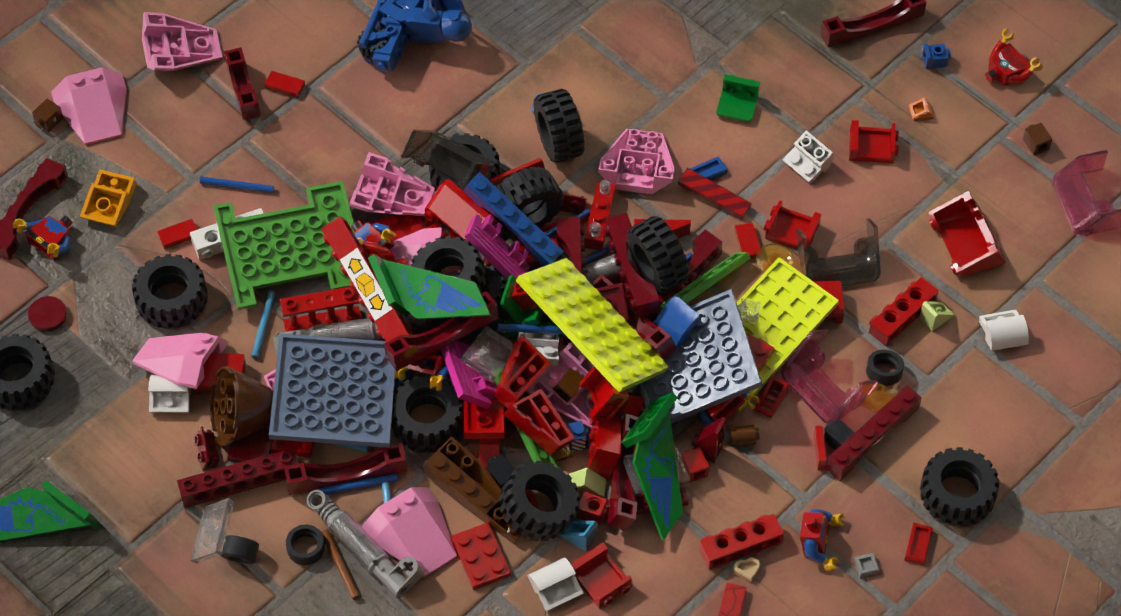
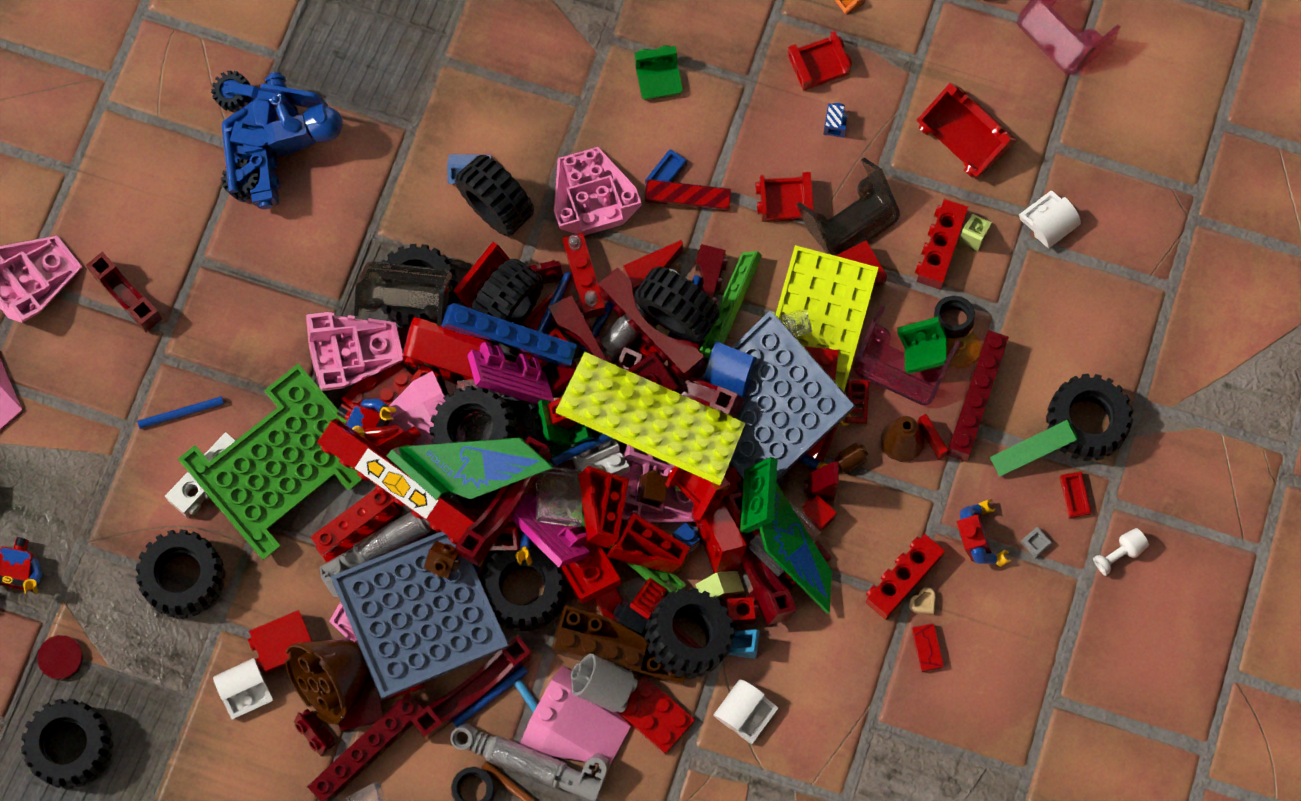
camera: 25 degrees left, 15 degrees up
light orange slope [80,169,138,227] -> none
bright pink wedge [132,333,228,389] -> none
red tile [157,219,197,249] -> none
dark azure bar [251,291,276,359] -> none
red tile [264,70,305,98] -> none
red panel [570,543,632,608] -> none
red tile [734,222,762,258] -> none
clear yellow dish [756,244,794,273] -> none
white brick [783,130,834,184] -> none
black brick [824,418,855,450] -> none
none -> reddish brown brick [423,541,461,579]
none -> light grey cylinder [571,654,637,713]
none -> red slope [630,578,667,619]
none -> blue brick [823,103,848,138]
none -> reddish brown cone [880,416,924,462]
none -> green bracket [897,317,948,374]
none -> green tile [990,419,1078,477]
none -> white piece [1093,528,1149,576]

